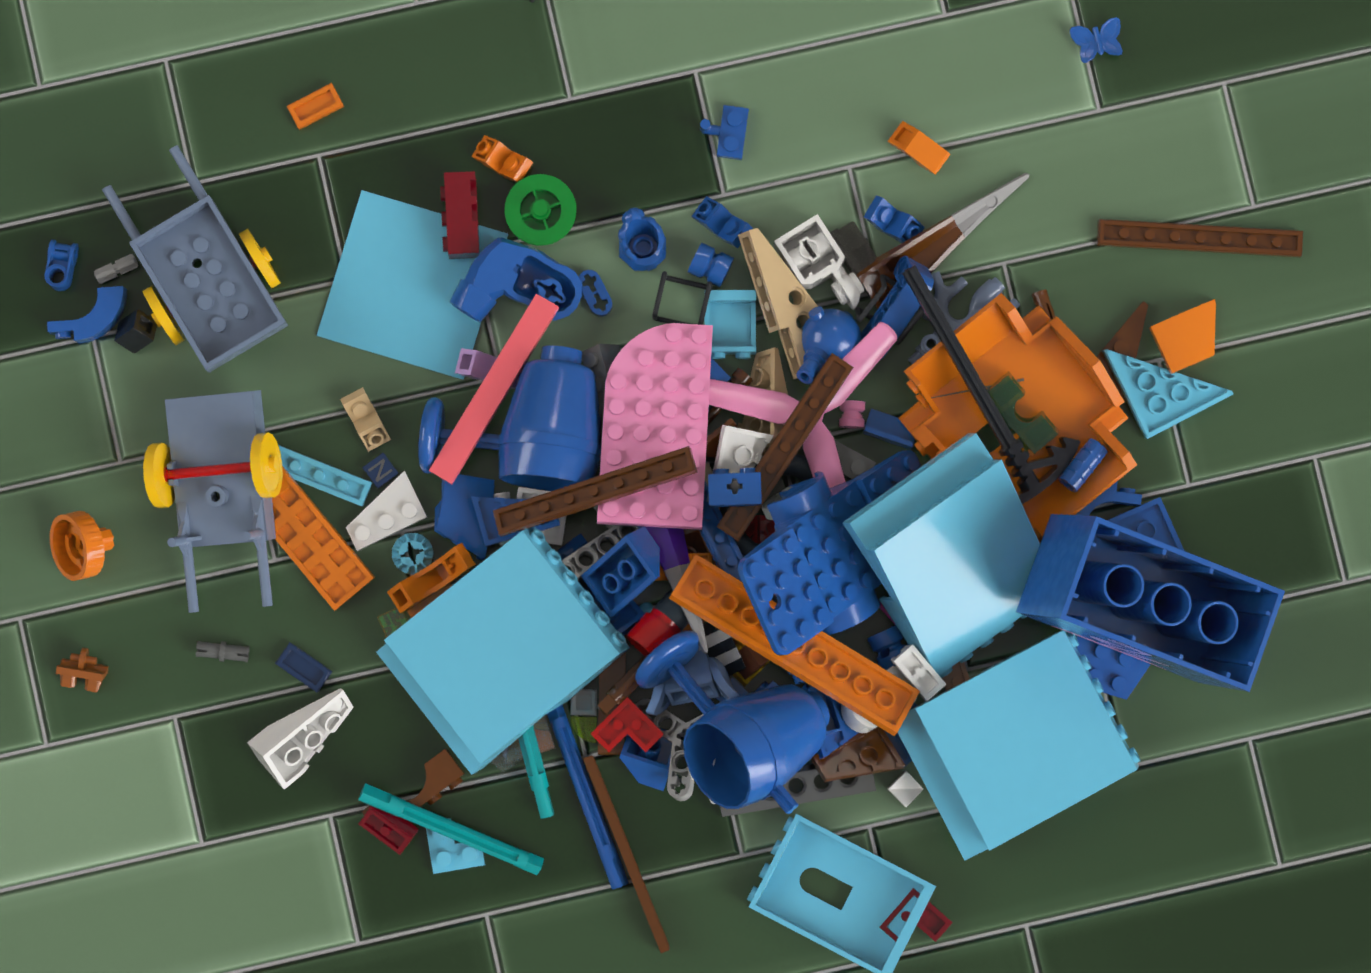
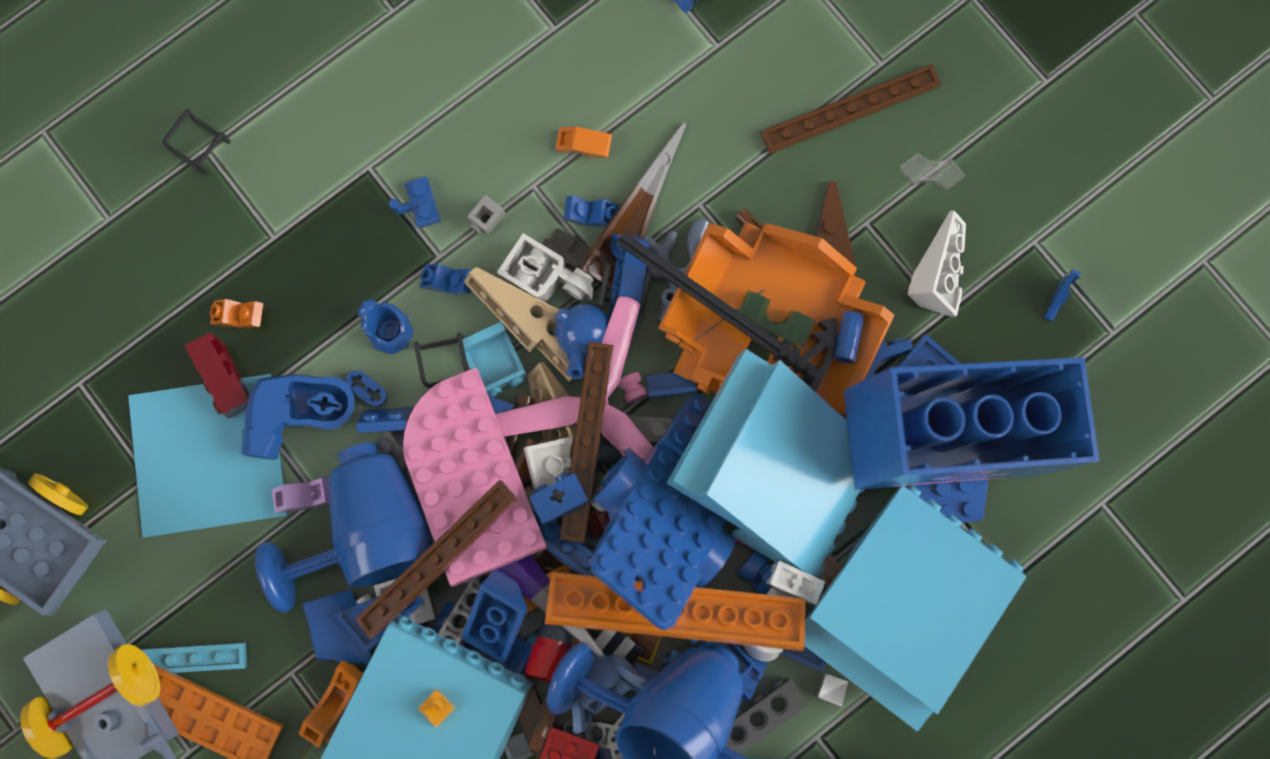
camera: 15 degrees left, 5 degrees down
orange tile [287,83,344,130] -> none
tan slope [340,387,391,452] -> none
white wing [346,471,427,551] -> none
dark blue tile [362,453,399,489] -> none
medium azure gear [392,533,433,574] -> none
coral tile [429,294,559,485] -> none
green wheel [505,174,576,246] -> none
blue wheel [688,242,734,288] -> none
reddish brown wing [811,727,905,782] -> none
medium azure tile [1102,349,1233,439] -> none
orange slope [1149,299,1216,374] -> none
none -> blue plate [356,407,413,433]
none -> light orange tile [418,689,456,727]
none -> light grey brick [467,195,506,235]
none -> clear tile [898,153,966,191]
none -> white wedge [908,211,966,317]
none -> blue tile [1044,269,1081,322]

